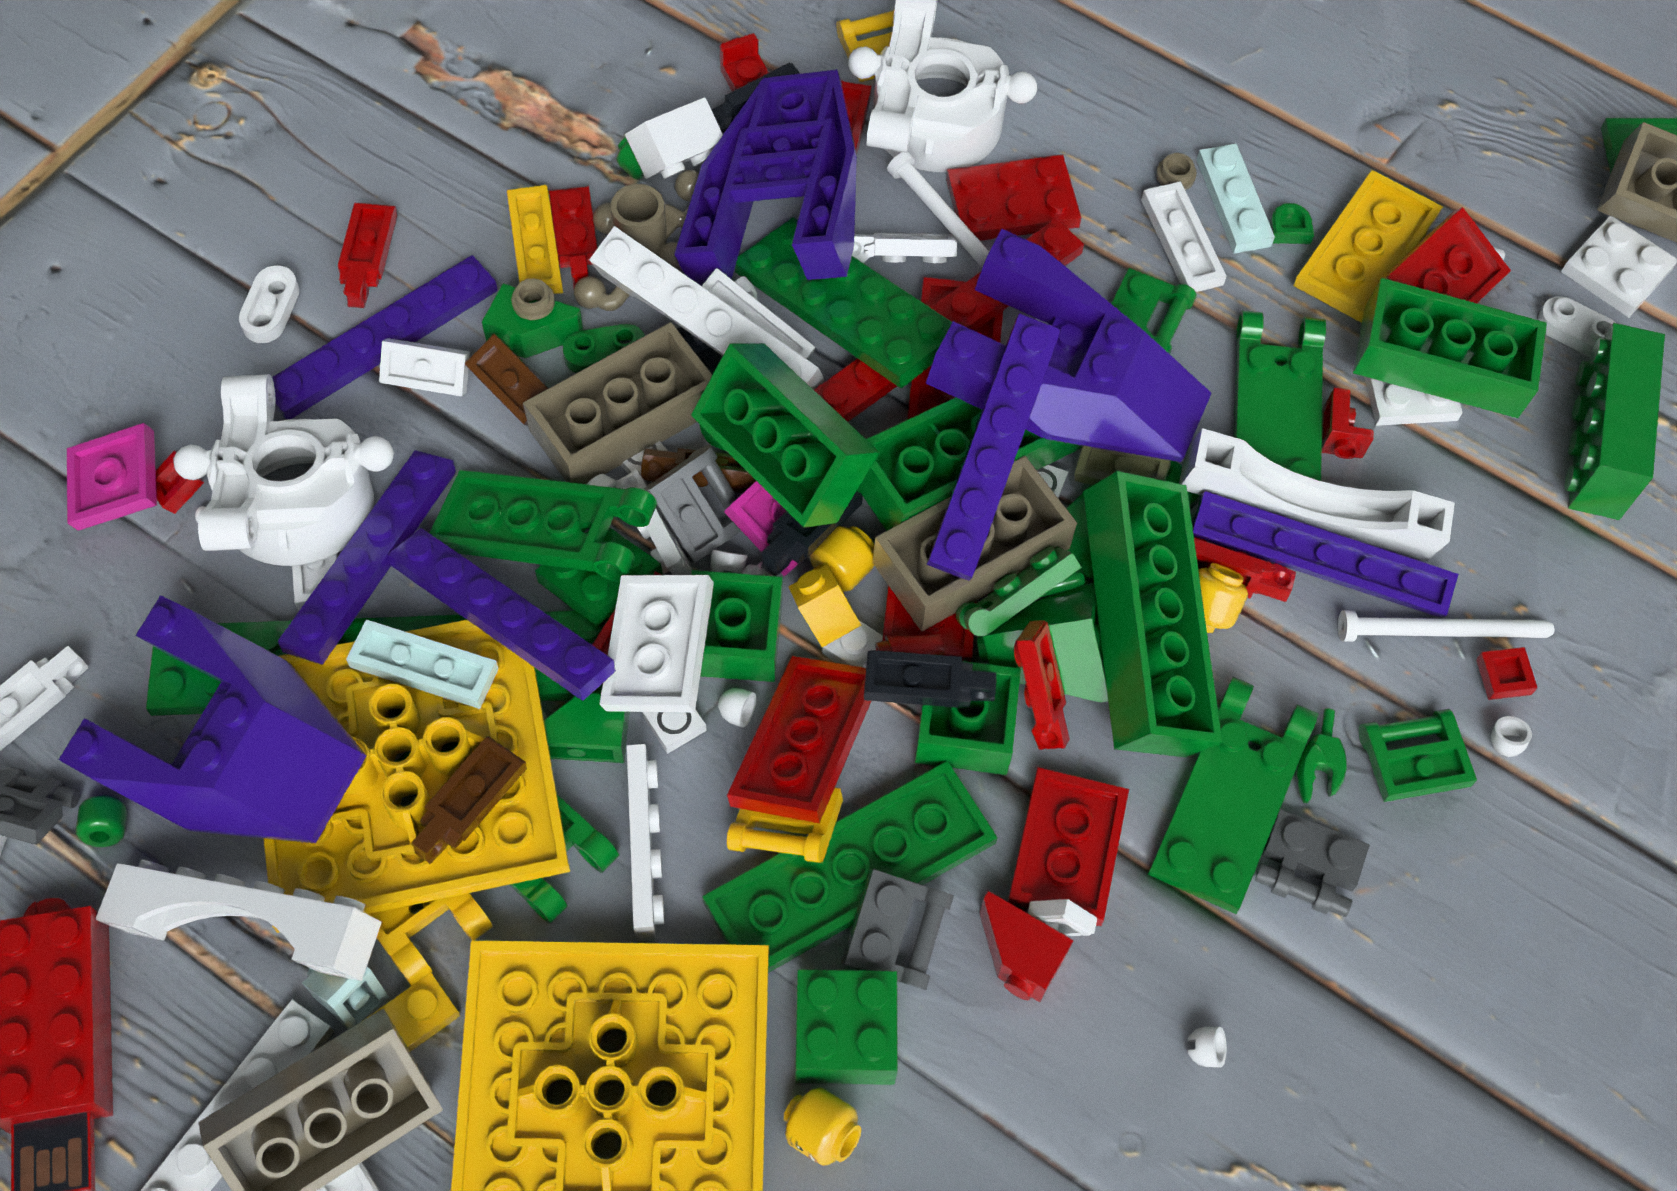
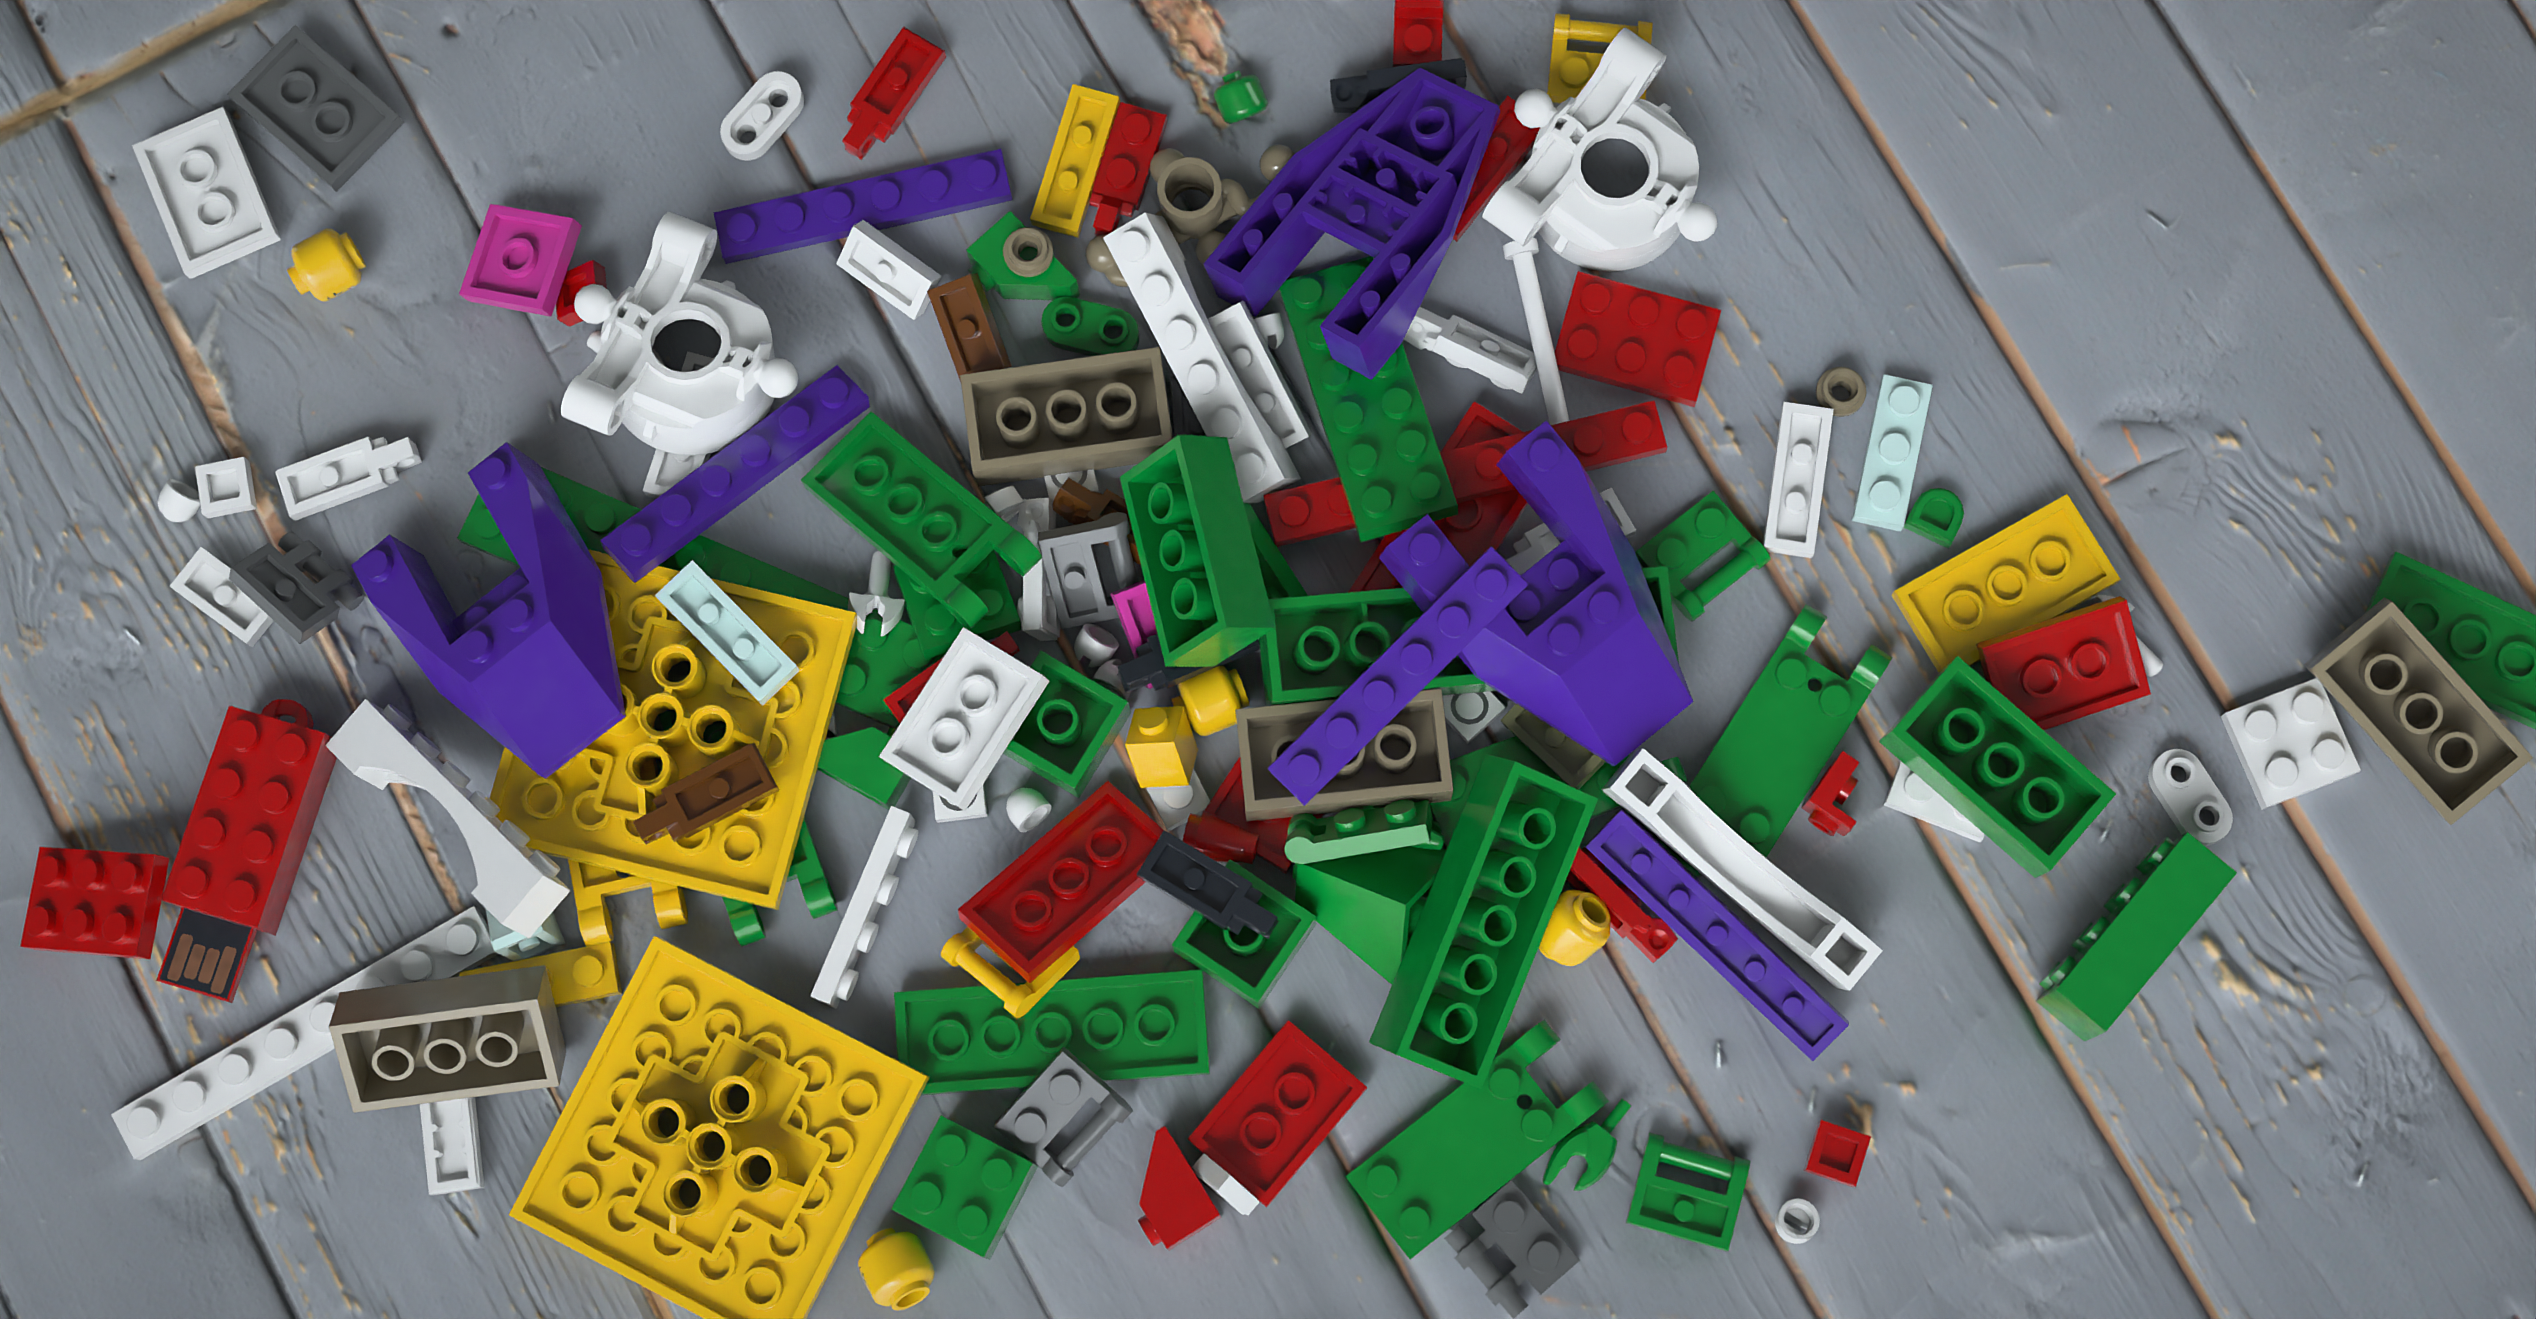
camera: 35 degrees right, 15 degrees up
green piece [75,795,128,847] -> none
dark purple plate [387,528,616,701] -> none
white brick [625,97,723,179] -> none
red hinge [1014,620,1070,750] -> none
white bar [1338,610,1554,642] -> none
none -> white bar [848,551,905,637]

